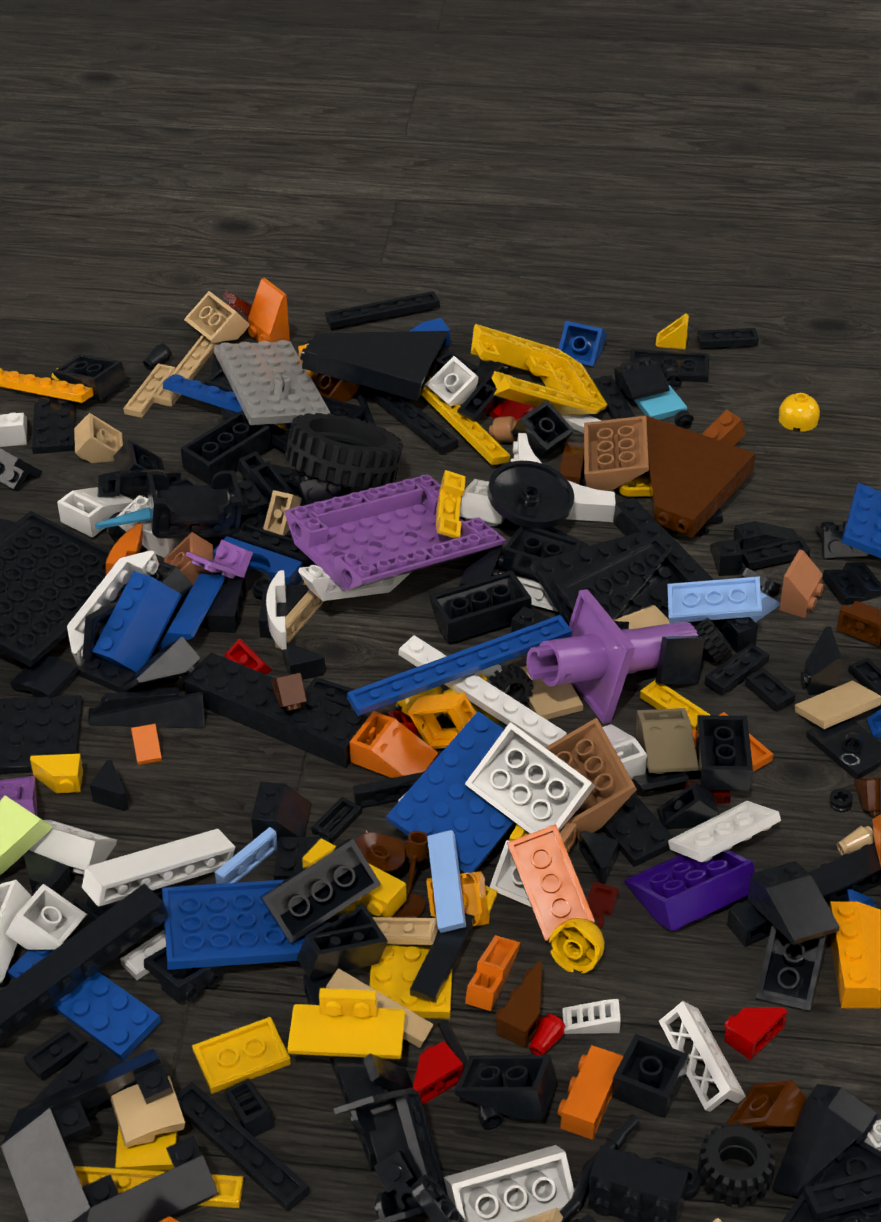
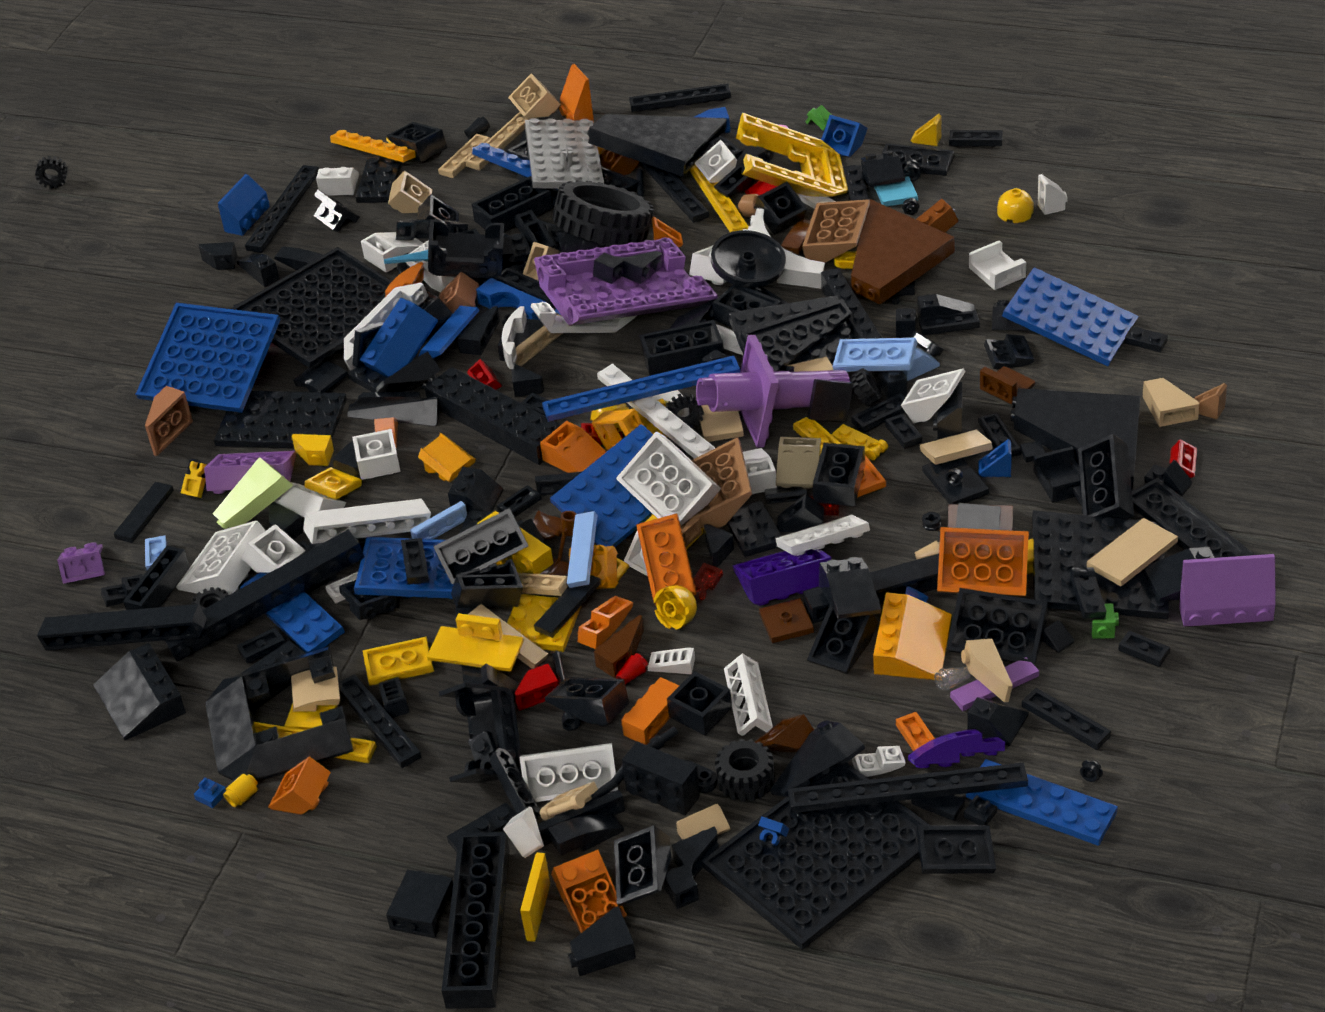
camera: 15 degrees right, 0 degrees up
medium lavender bracket [185,540,253,579] -> none
clear red plate [222,290,252,317] -> none
reddish brown slope [271,673,307,711] -> none
reddish brown dish [356,833,405,871] -> none
yellow slope [436,470,466,539] -> none
red slope [724,1007,787,1061] -> none
nougat slope [779,550,824,618] -> none
none -> yellow plate [304,467,362,500]
none -> white brick [352,429,401,480]
none -> black plate [401,538,429,585]
none -> light orange slope [418,433,476,482]
none -> black arch [593,251,662,284]
none -> orange slope [652,217,683,247]
none -> reddish brown plate [759,598,814,643]
none -> bright green bracket [805,105,832,131]
none -> yellow plate [831,424,888,460]
none -> white slope [901,368,965,423]
none -> white panel [969,241,1026,290]
none -> white slope [1038,174,1067,215]

